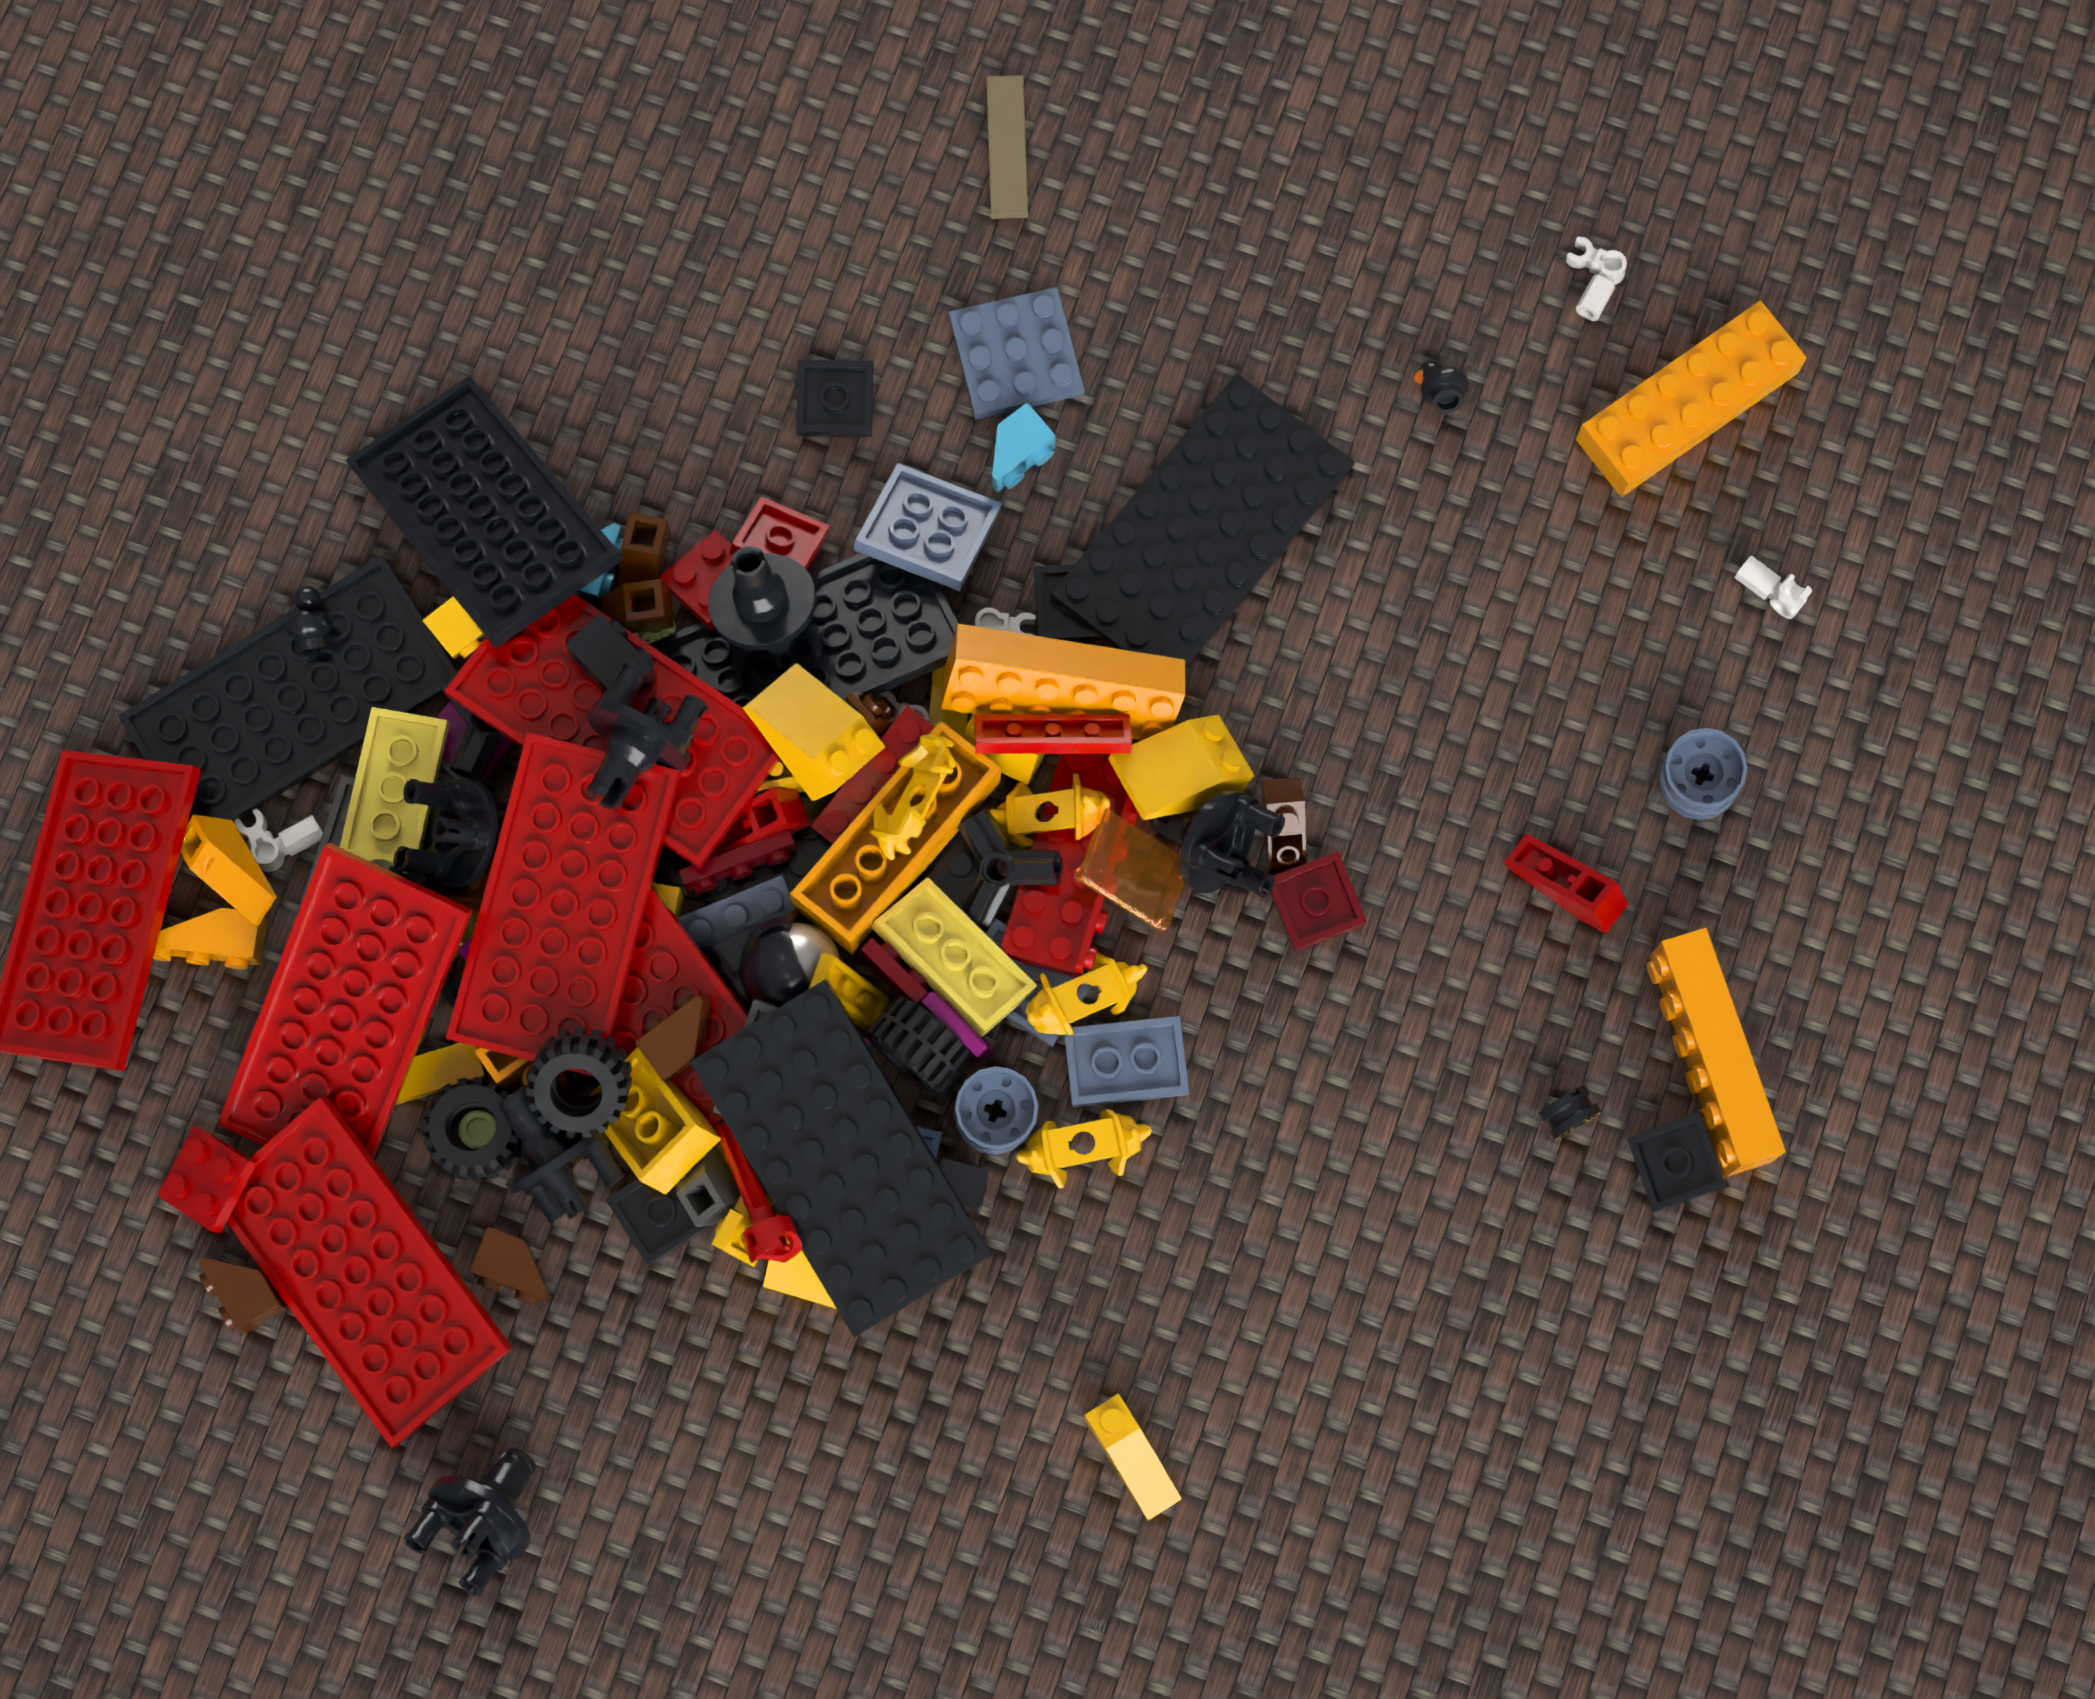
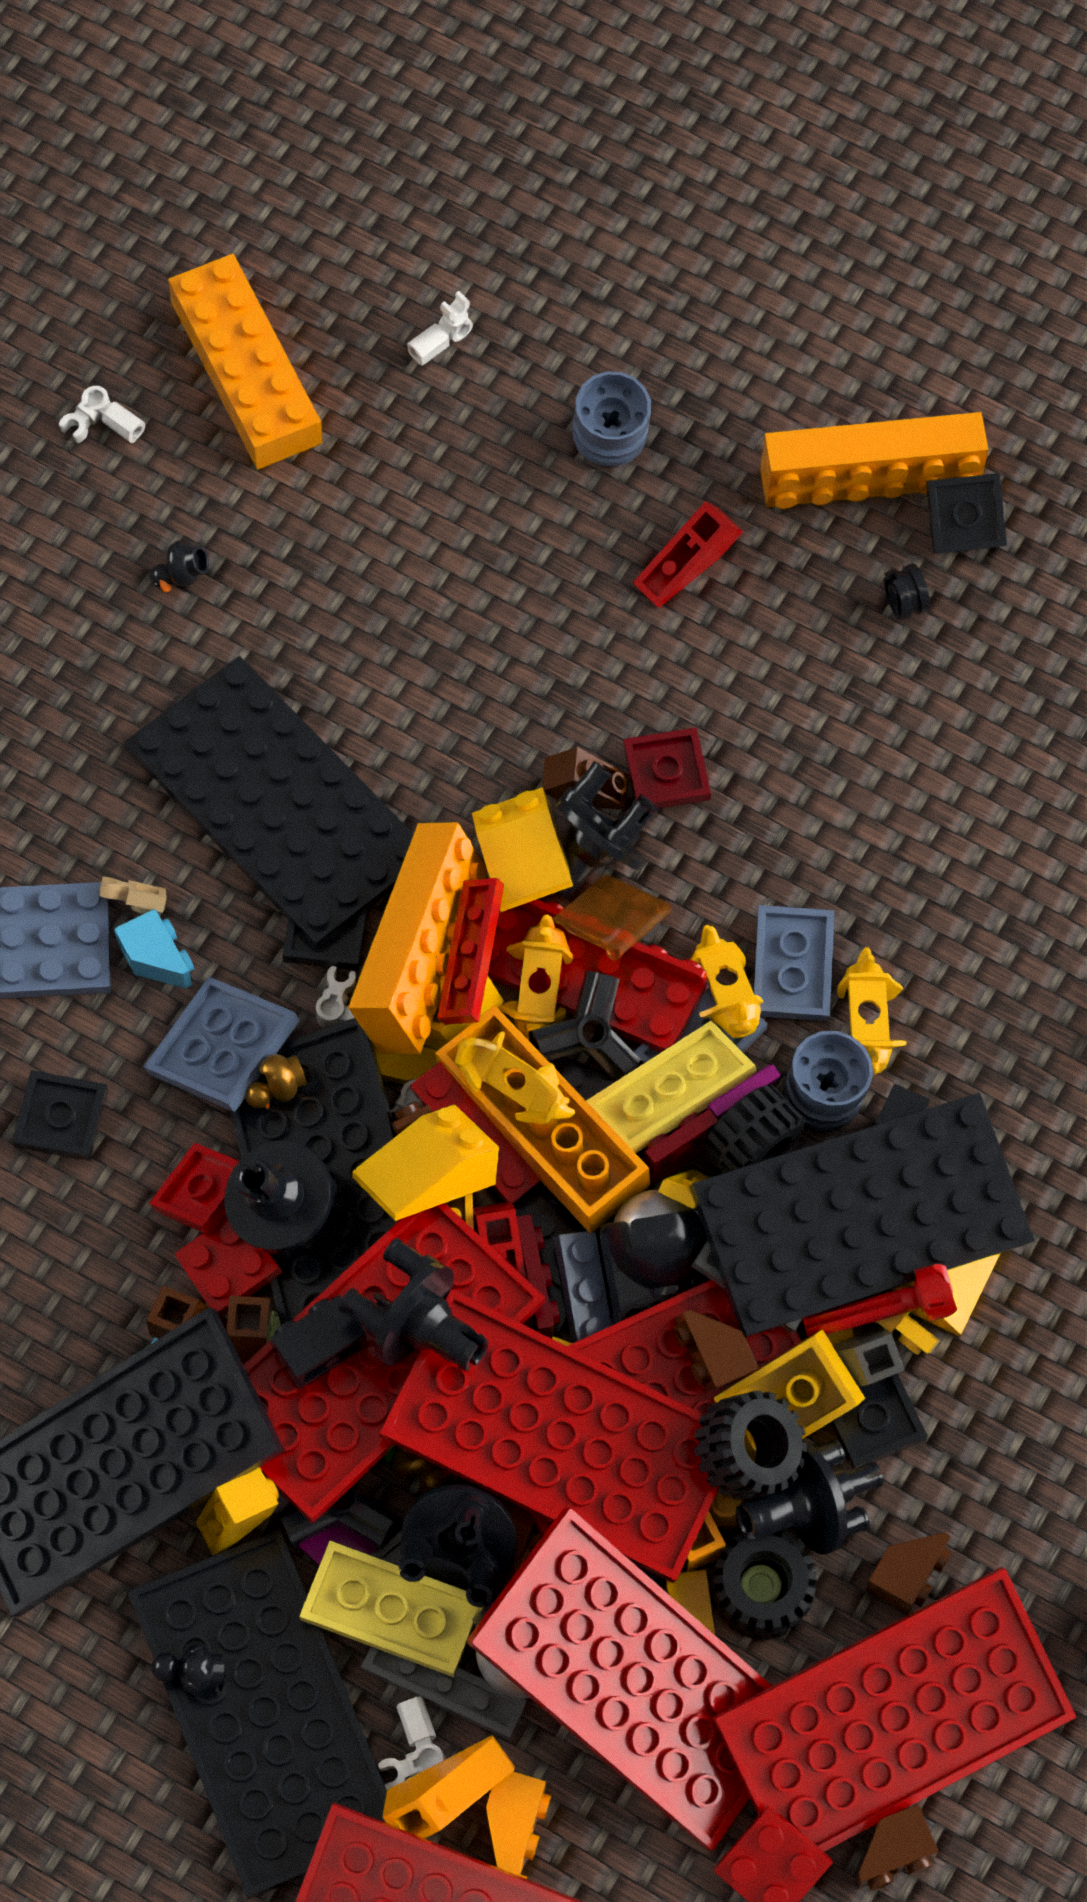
camera: 80 degrees left, 10 degrees down
none -> tan plate [99,876,167,914]
none -> pearl gold animal [245,1054,307,1109]

